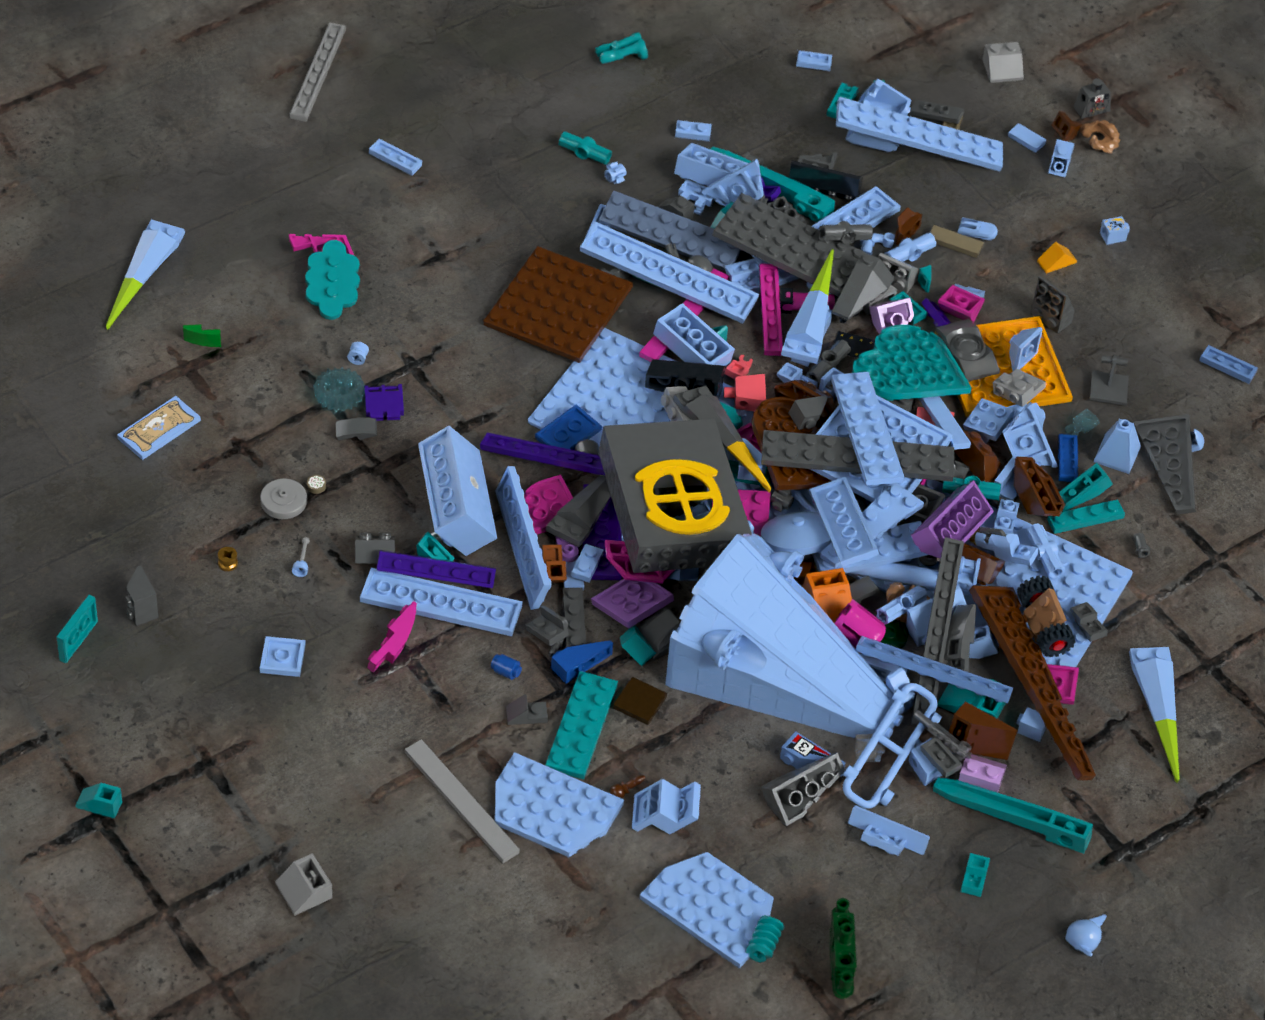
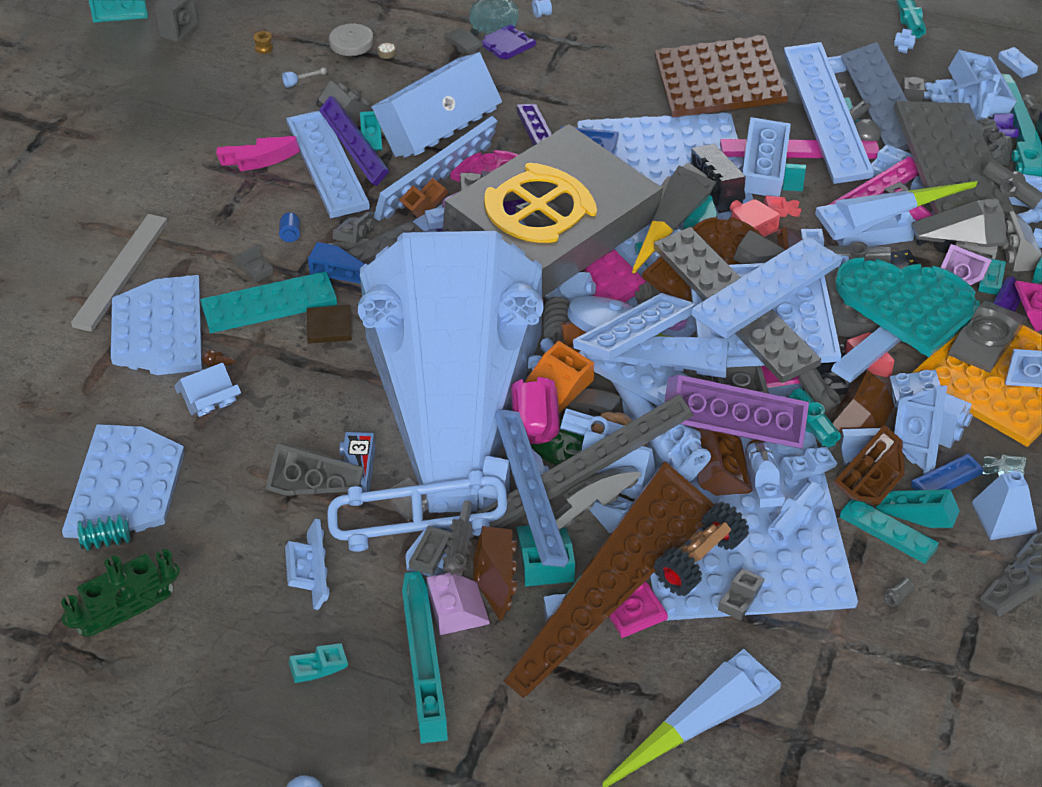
camera: 60 degrees right, 5 degrees down
light blue plate [260,636,306,677] -> none
light grey plate [993,369,1046,407] -> none

